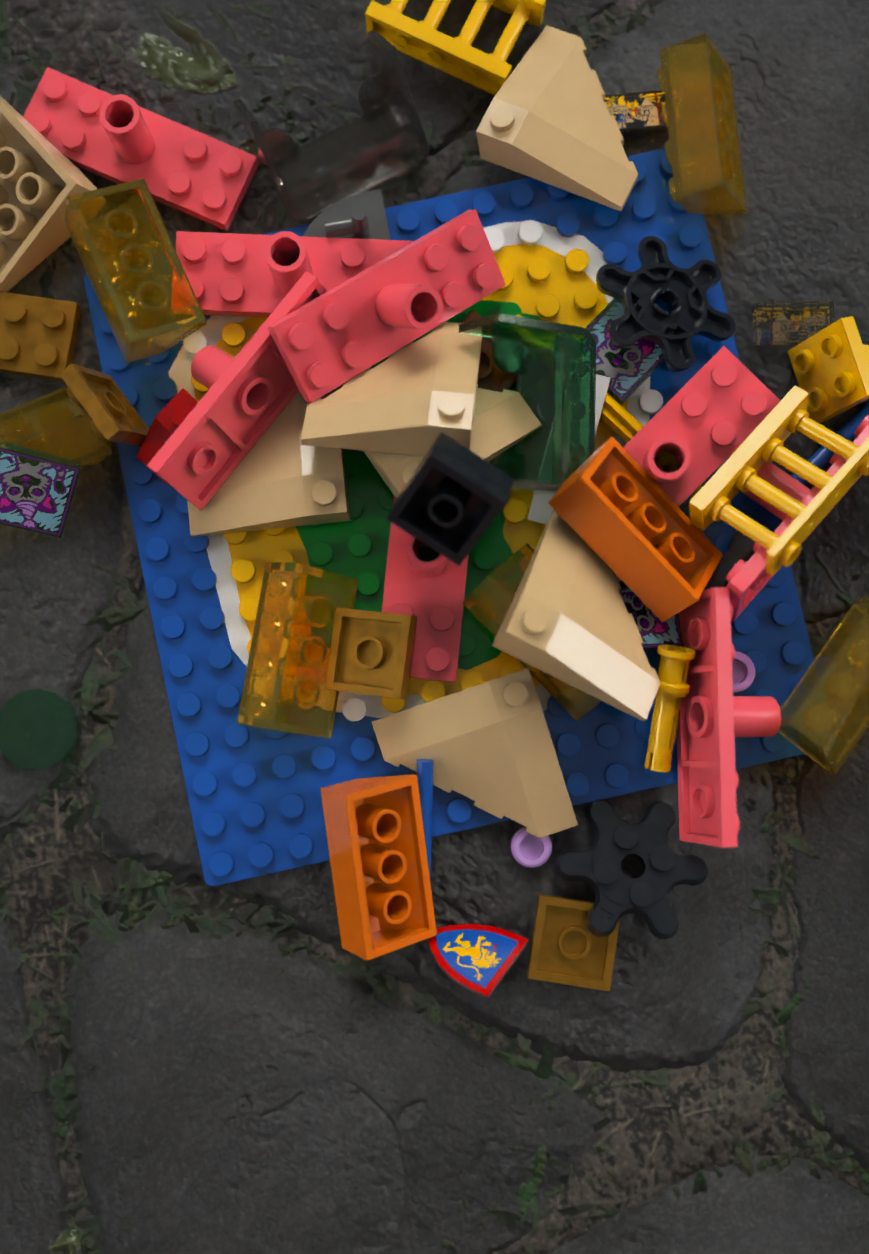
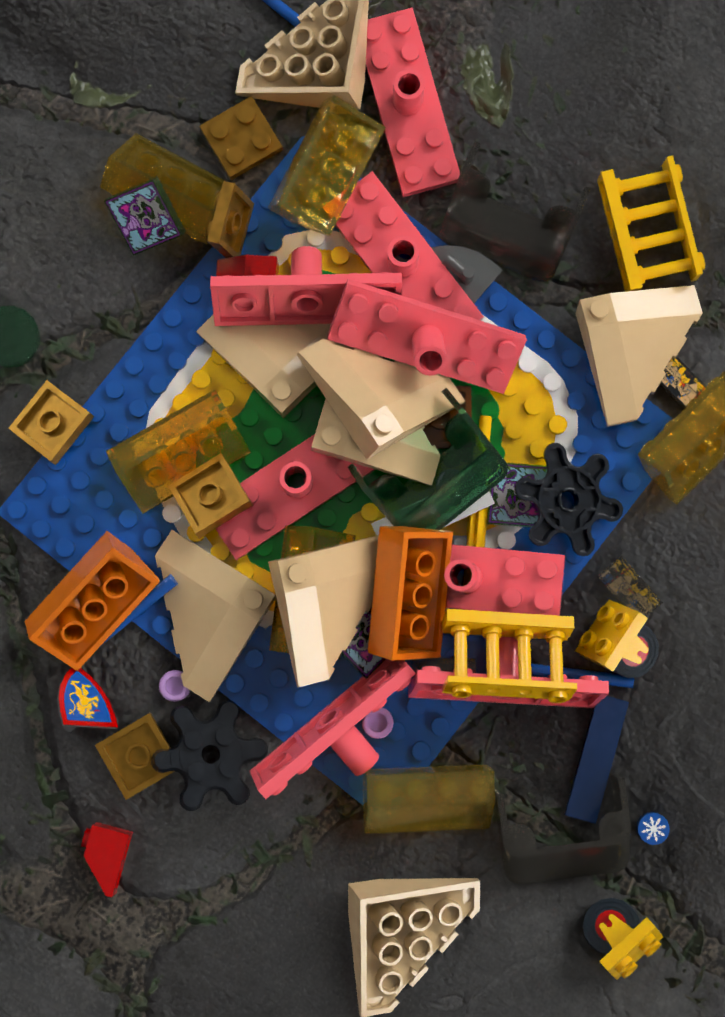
camera: 50 degrees right, 0 degrees up
black brick [386,432,515,566] -> none
yellow pin [644,644,695,772] -> none
none -> pearl gold plate [8,380,94,465]
none -> red slope [81,822,133,898]

